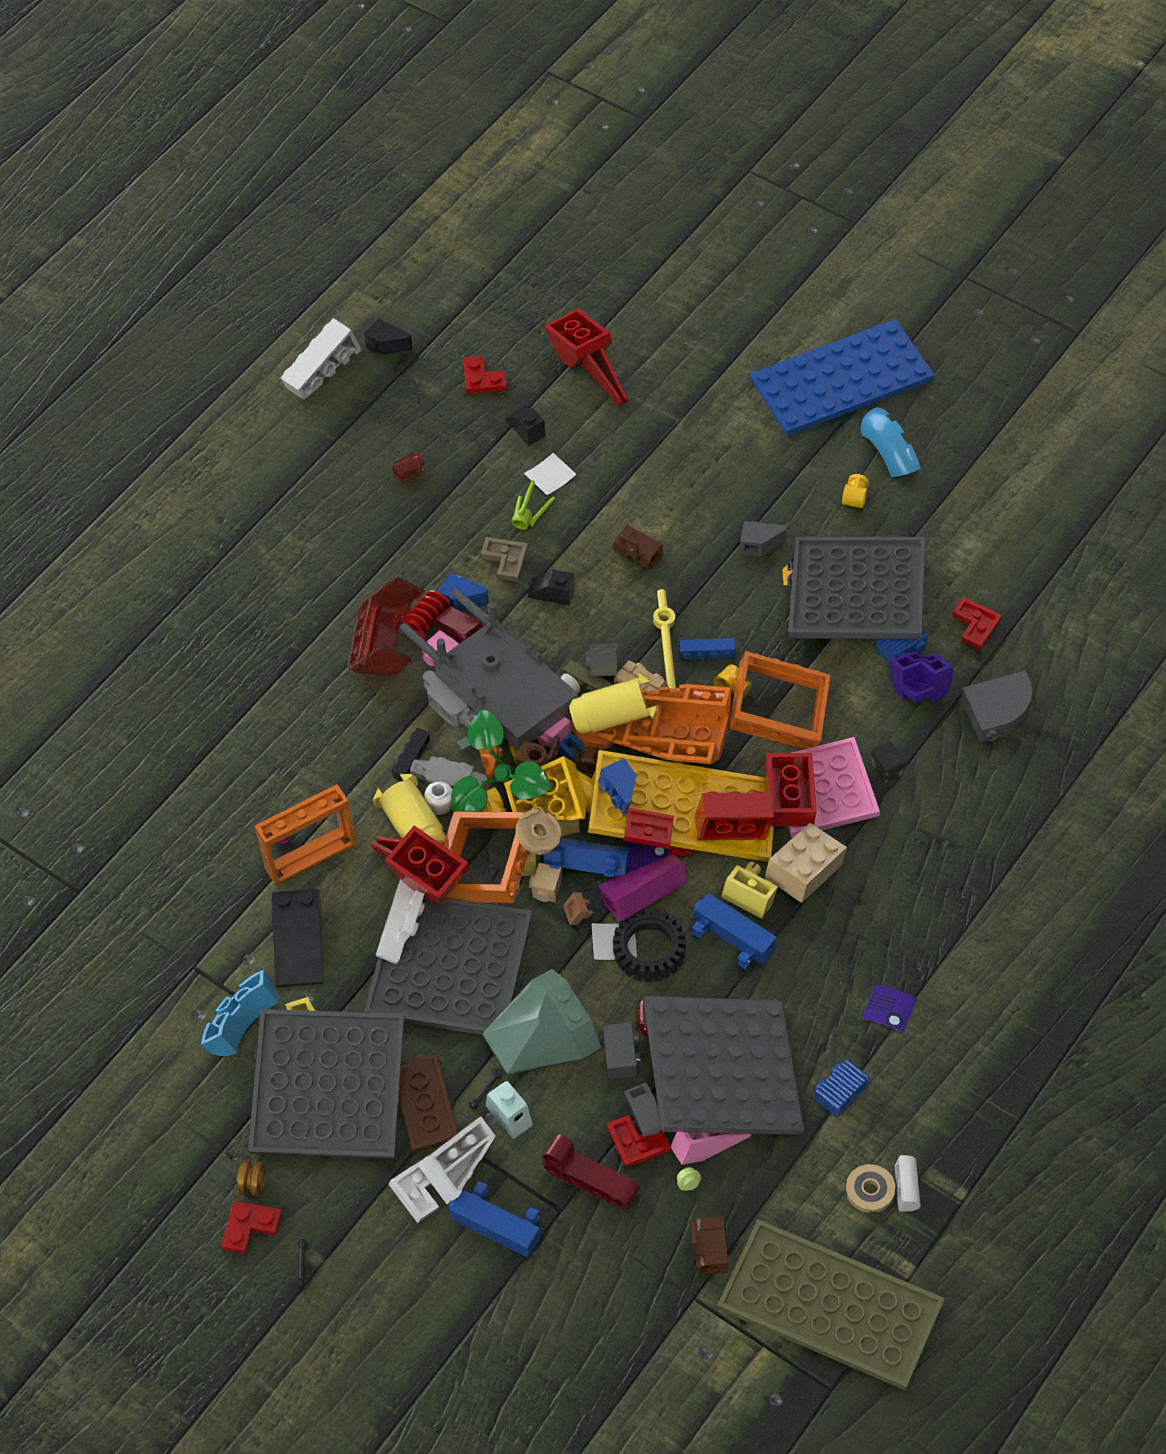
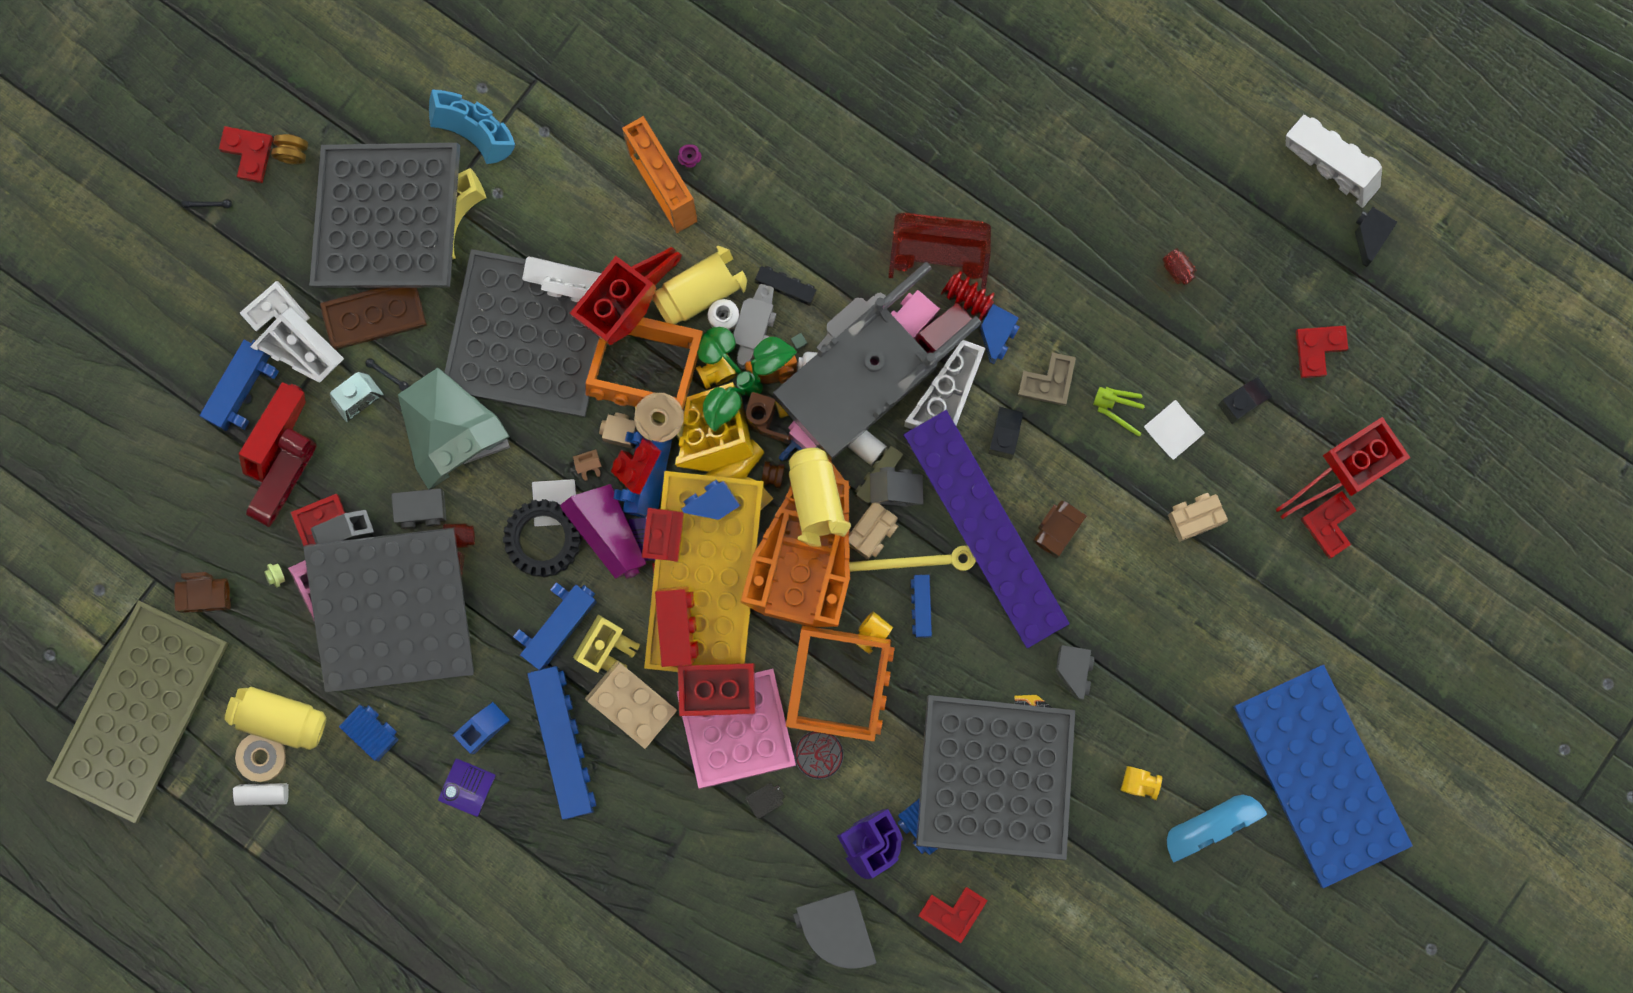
camera: 85 degrees right, 25 degrees up
black slope [272,889,323,988] -> none
none -> light yellow piece [225,687,326,750]
none -> red slope [239,382,306,482]
none -> blue slope [453,702,510,755]
none -> blue brick [527,666,597,820]
none -> red plate [611,439,661,495]
none -> tile [794,731,844,780]
none -> dark purple plate [903,410,1070,648]
none -> white wedge [904,340,985,429]
none -> tan brick [1168,493,1228,542]
none -> red plate [1301,491,1357,559]

